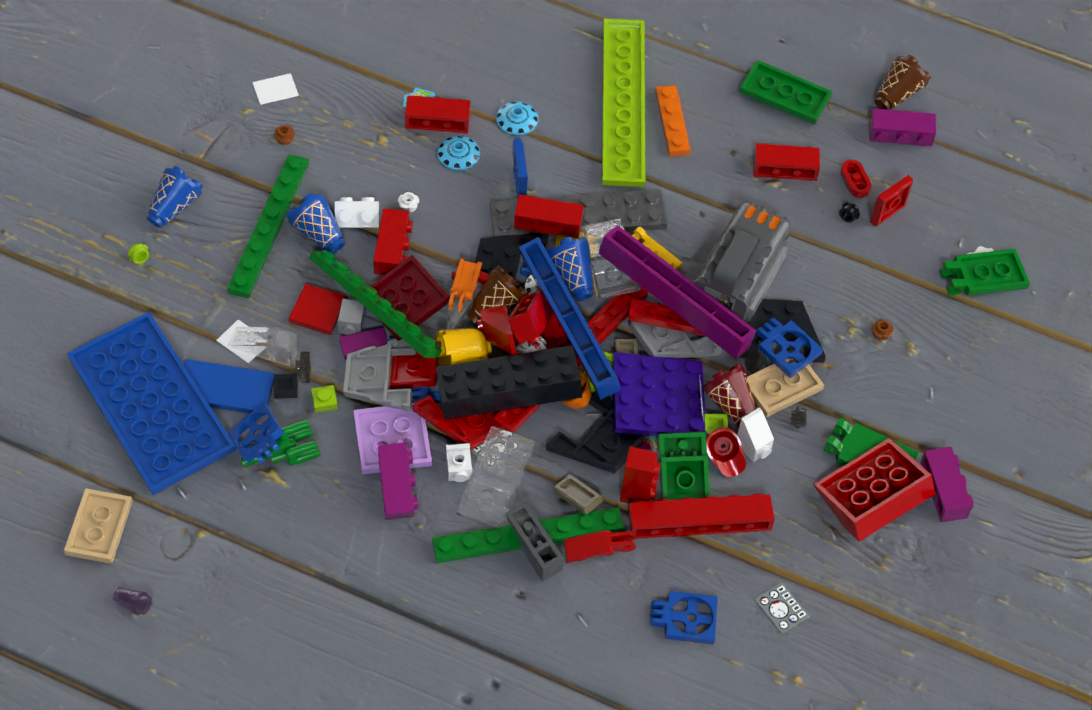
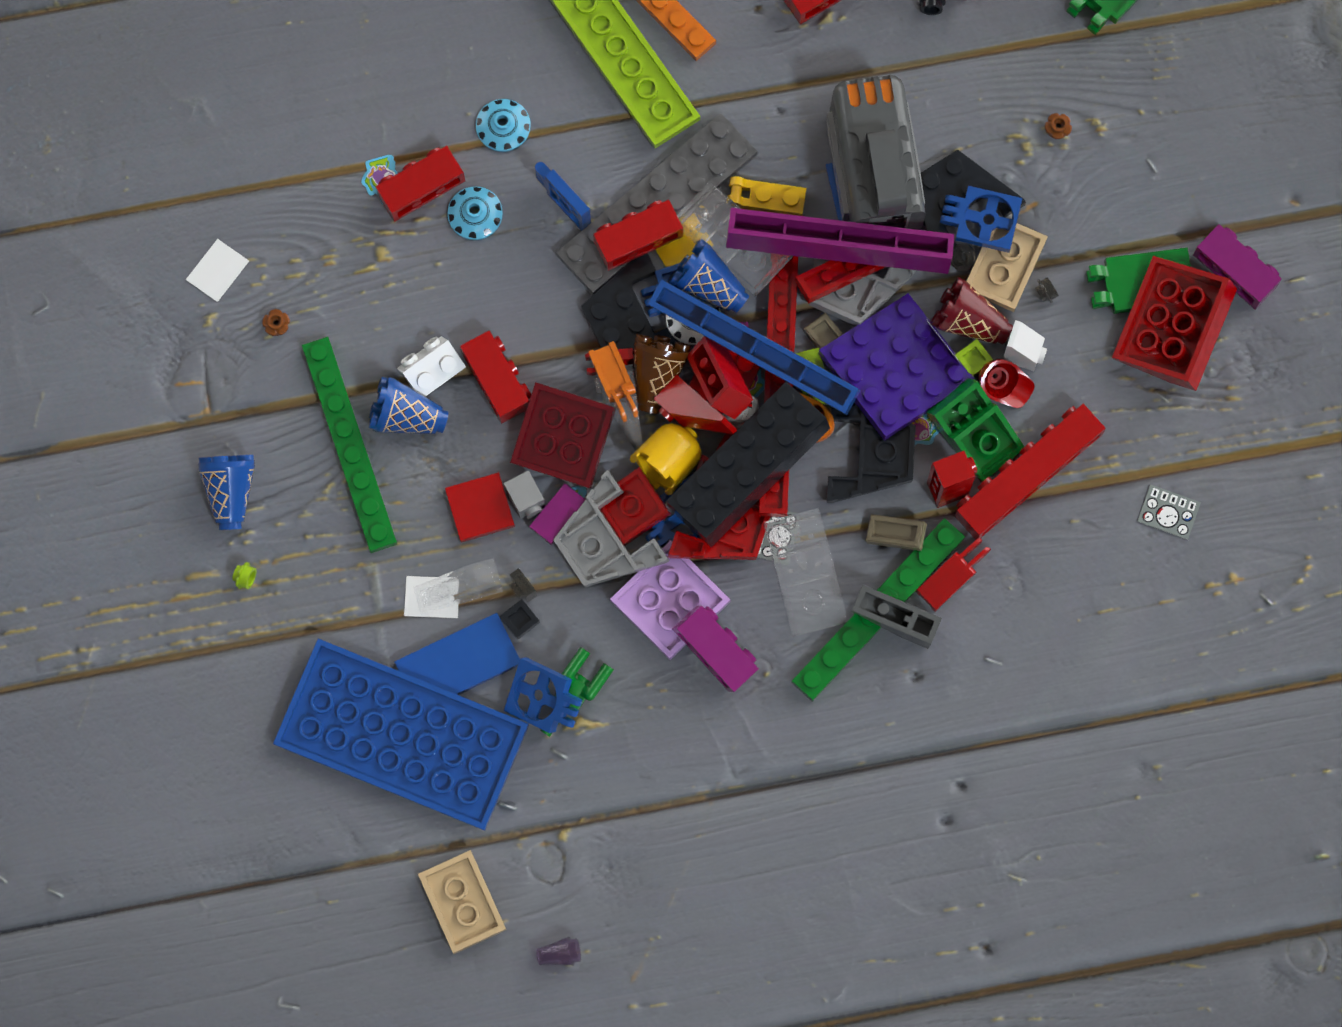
camera: 30 degrees left, 20 degrees up
green plate [309,250,442,358] -> none
lime plate [311,385,338,413] -> none
white plate [398,192,419,212] -> none
white brick [446,443,472,482] -> none
blue piece [650,591,718,644] -> none

